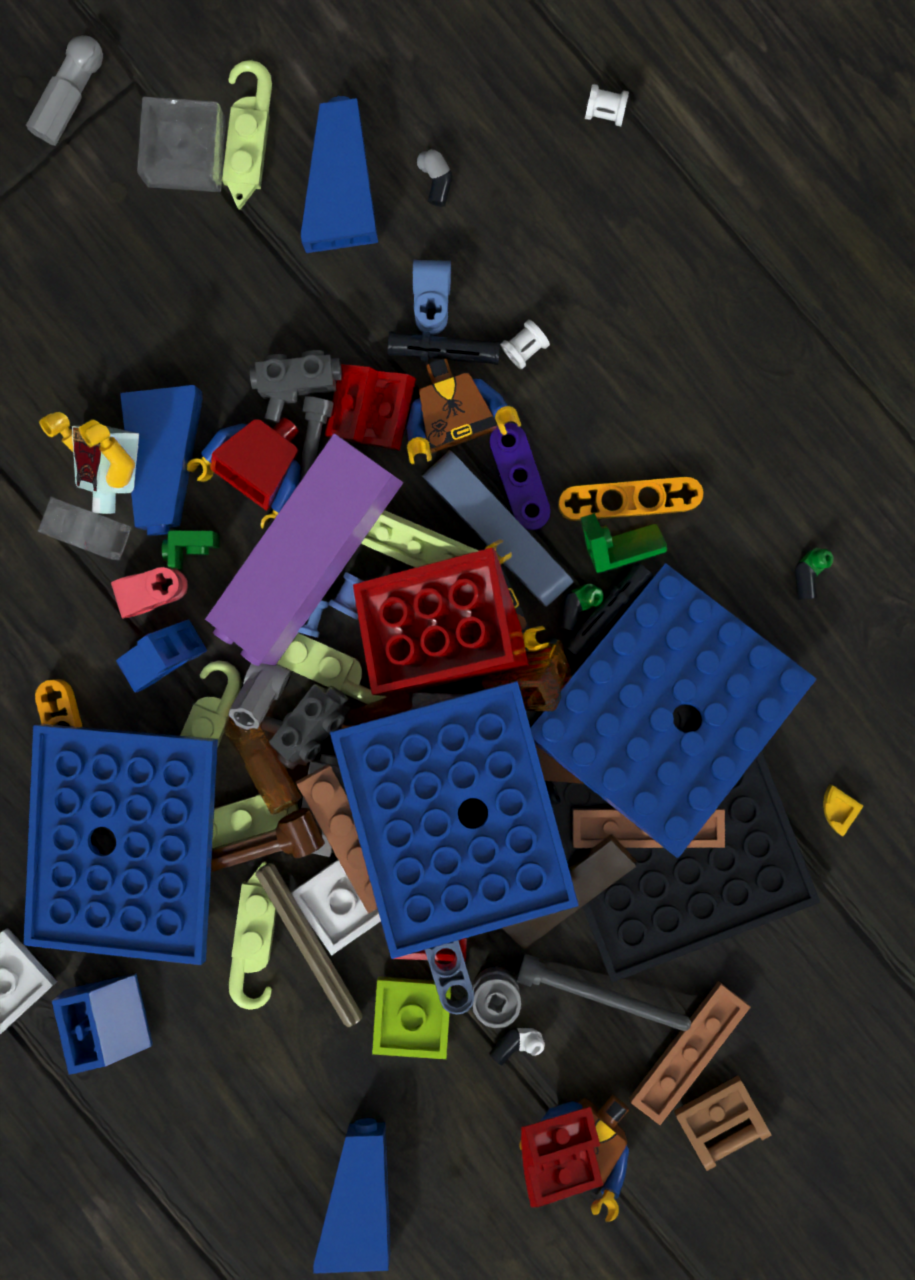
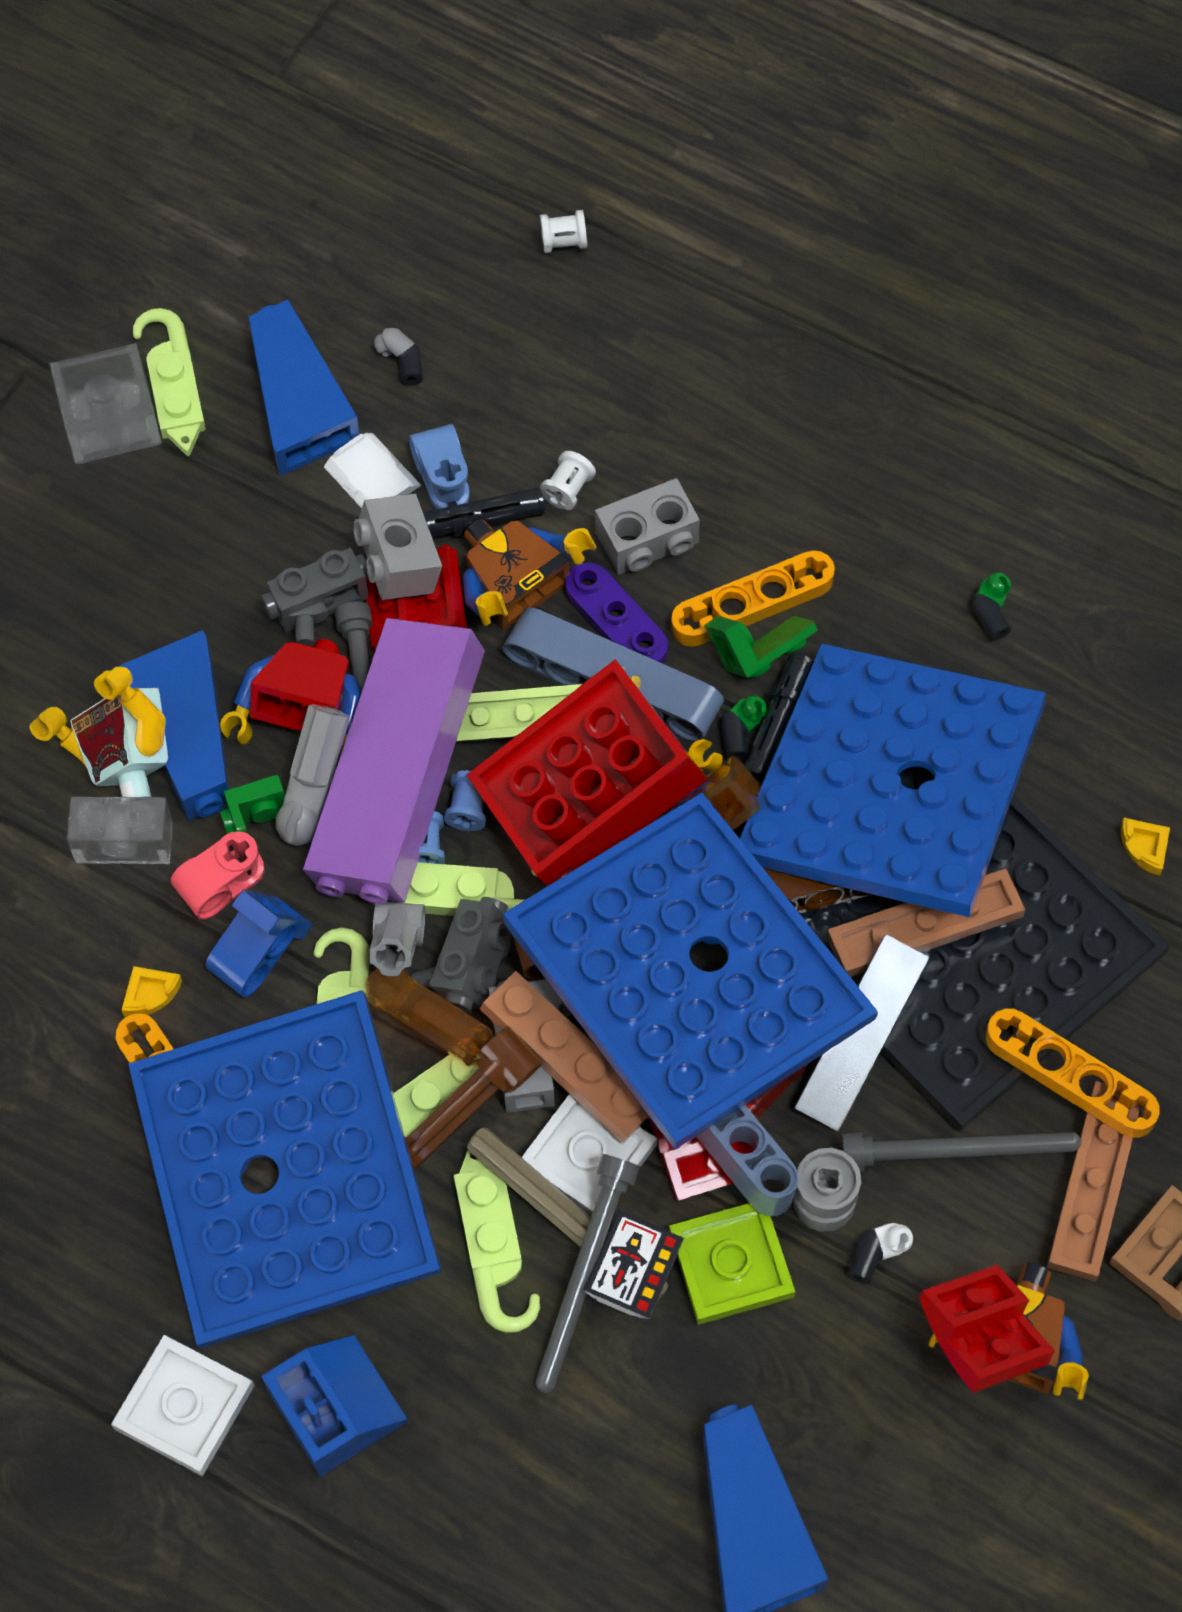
camera: 20 degrees left, 25 degrees down
none -> yellow tile [122,966,182,1017]
none -> light grey piece [275,704,350,846]
none -> white piece [324,433,421,508]
none -> light grey brick [353,494,442,600]
none -> dark grey piece [535,1154,640,1393]
none -> piece [584,1210,684,1319]
none -> light grey brick [595,478,700,575]
none -> light orange beam [985,1009,1160,1138]

